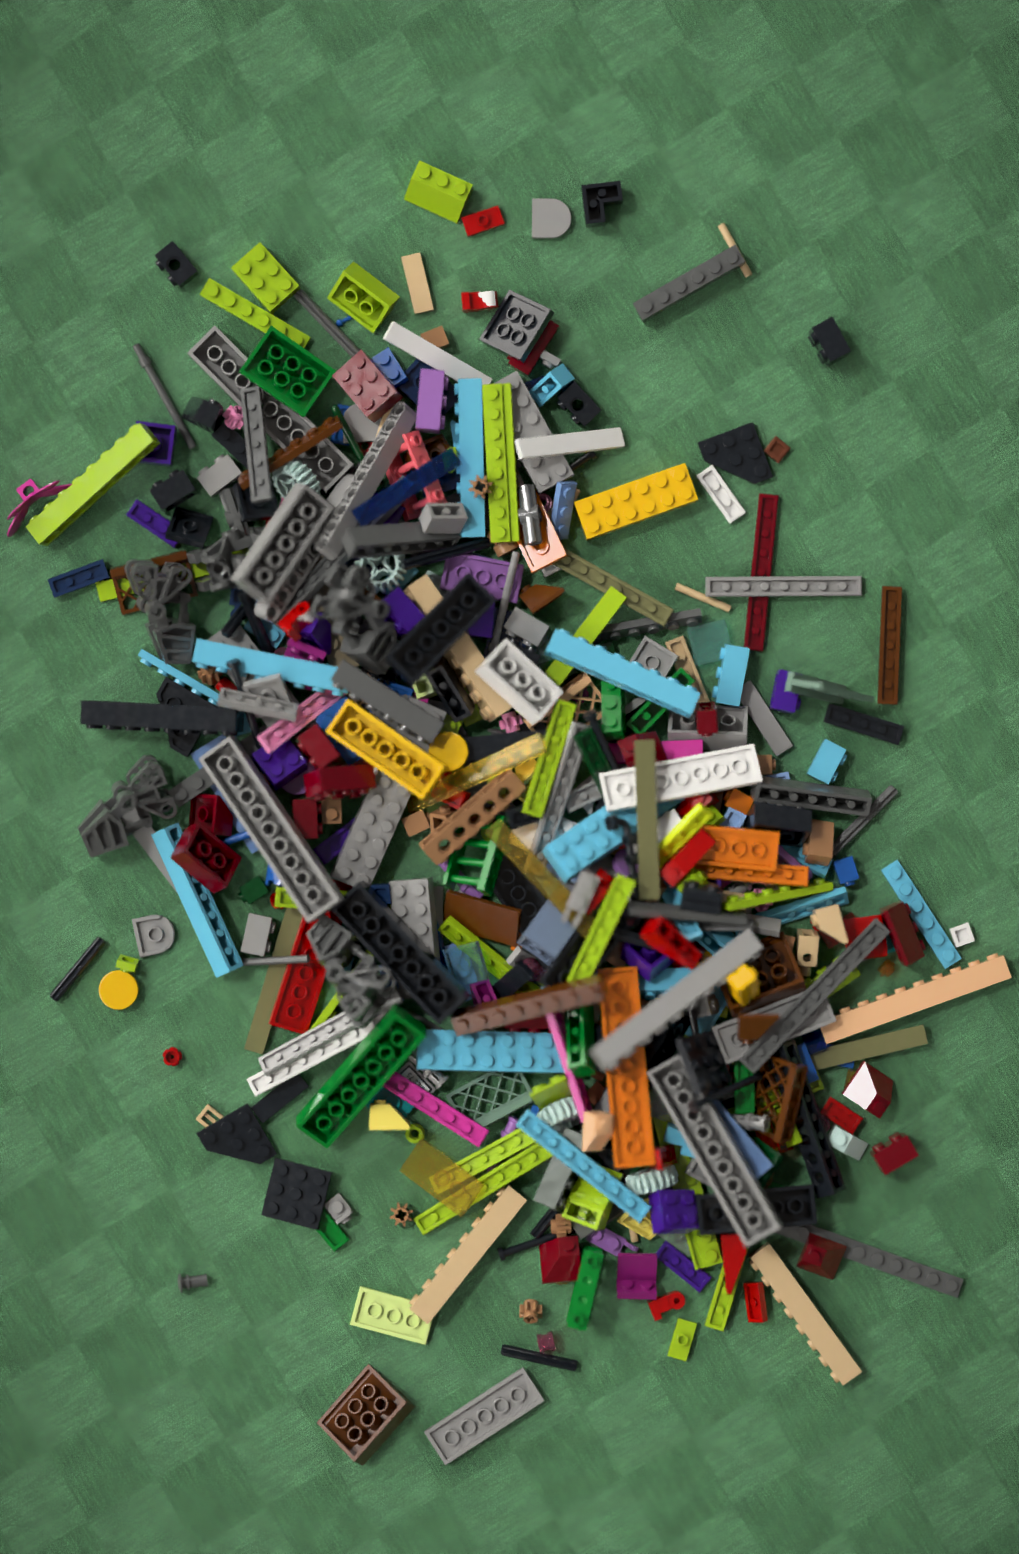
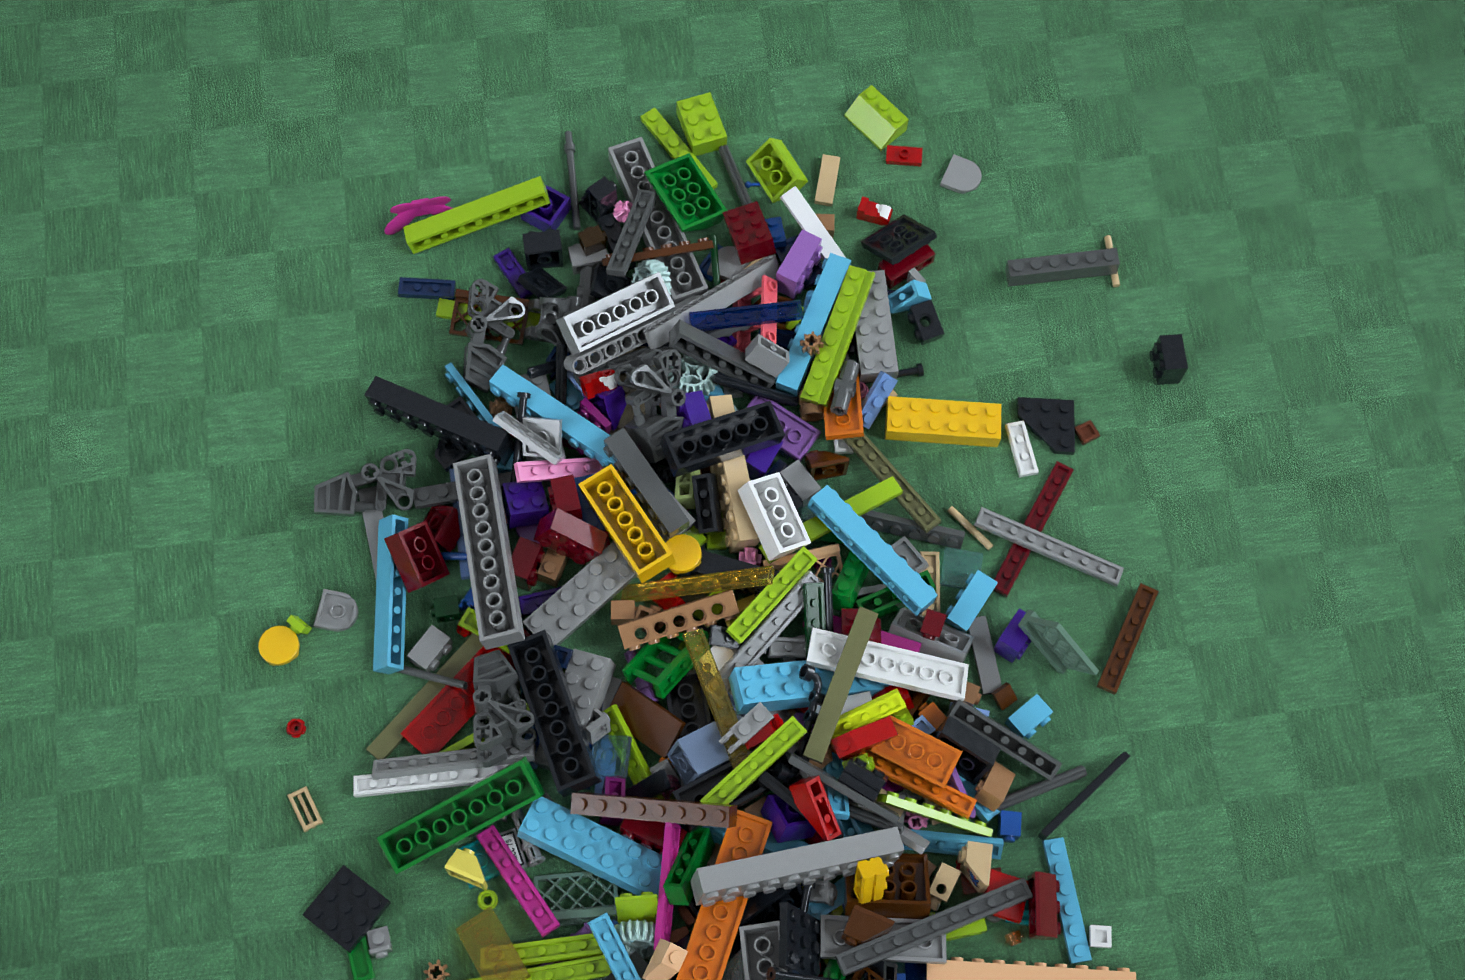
camera: 15 degrees right, 20 degrees down
black axle [50,937,106,1002] -> none
black brick [154,241,199,288] -> none
dark grey pin [177,1273,208,1293] -> none
black plate [196,1103,277,1164] -> none
black tile [251,1074,309,1123] -> none
light grey bar [487,551,520,655] -> none
white tile [515,427,625,460] -> none
black brick [581,181,623,228] -> none
black plate [823,703,904,745] -> none
none -> dark brown brick [578,225,608,256]
none -> light grey bracket [585,708,611,745]
none -> reddish brown tile [991,682,1018,711]
none -> black tile [1038,751,1130,841]

